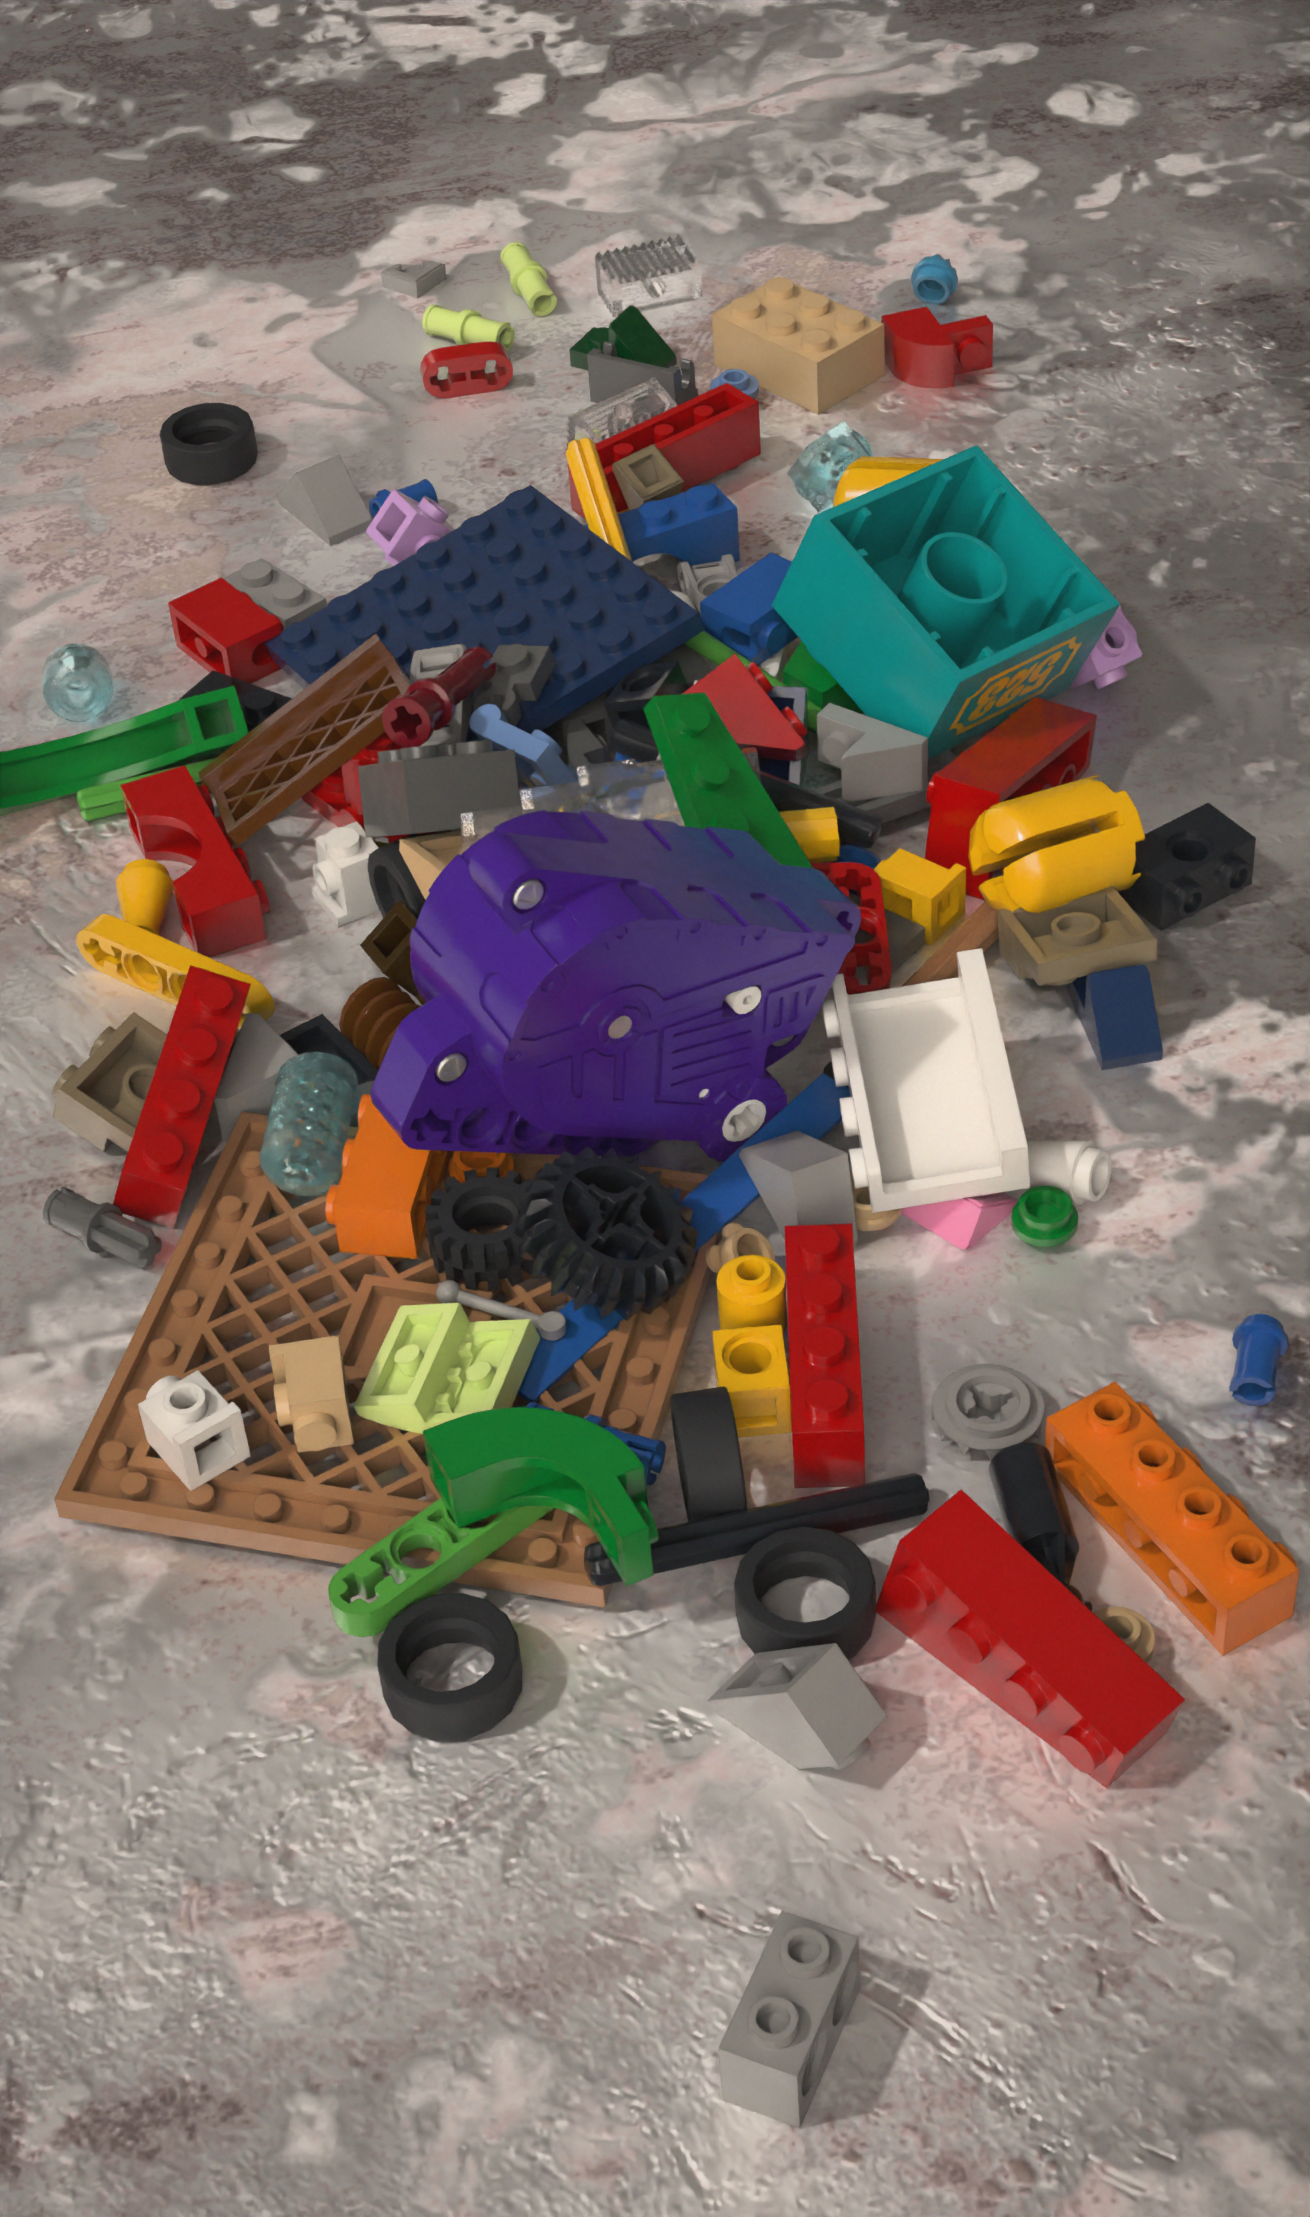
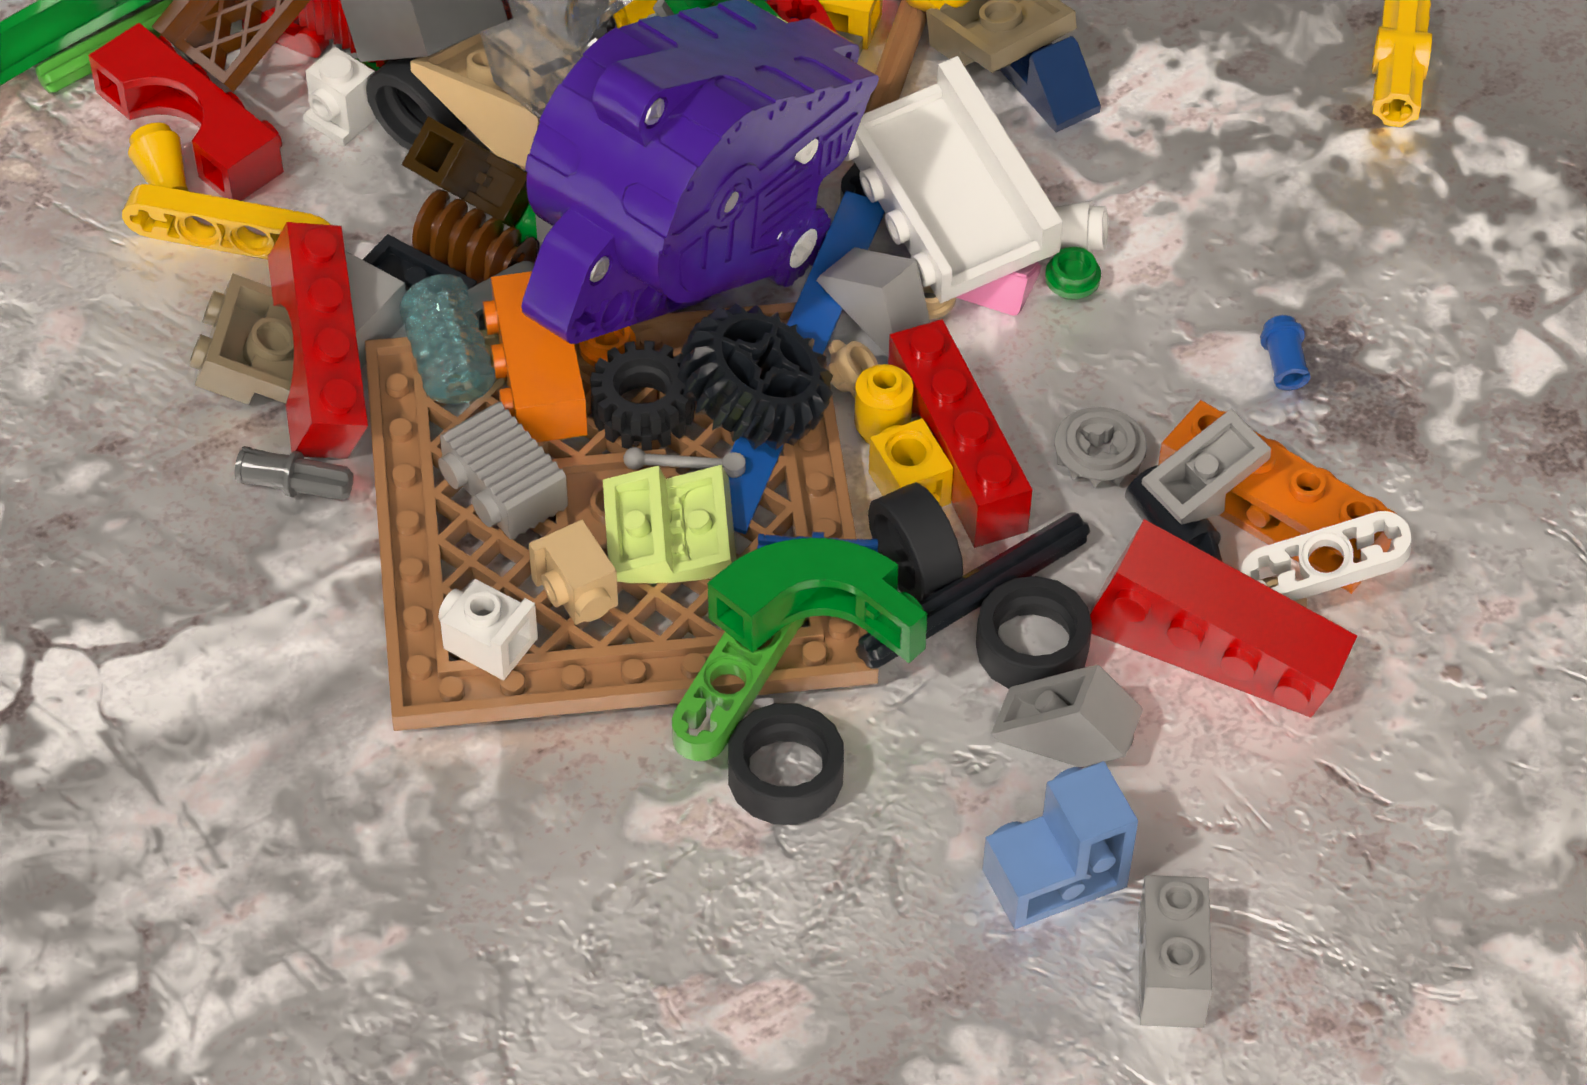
camera: 25 degrees left, 10 degrees up
none -> light grey brick [438,402,568,540]
none -> medium blue brick [982,761,1138,930]
none -> light grey slope [1142,408,1271,525]
none -> white beam [1241,511,1411,601]

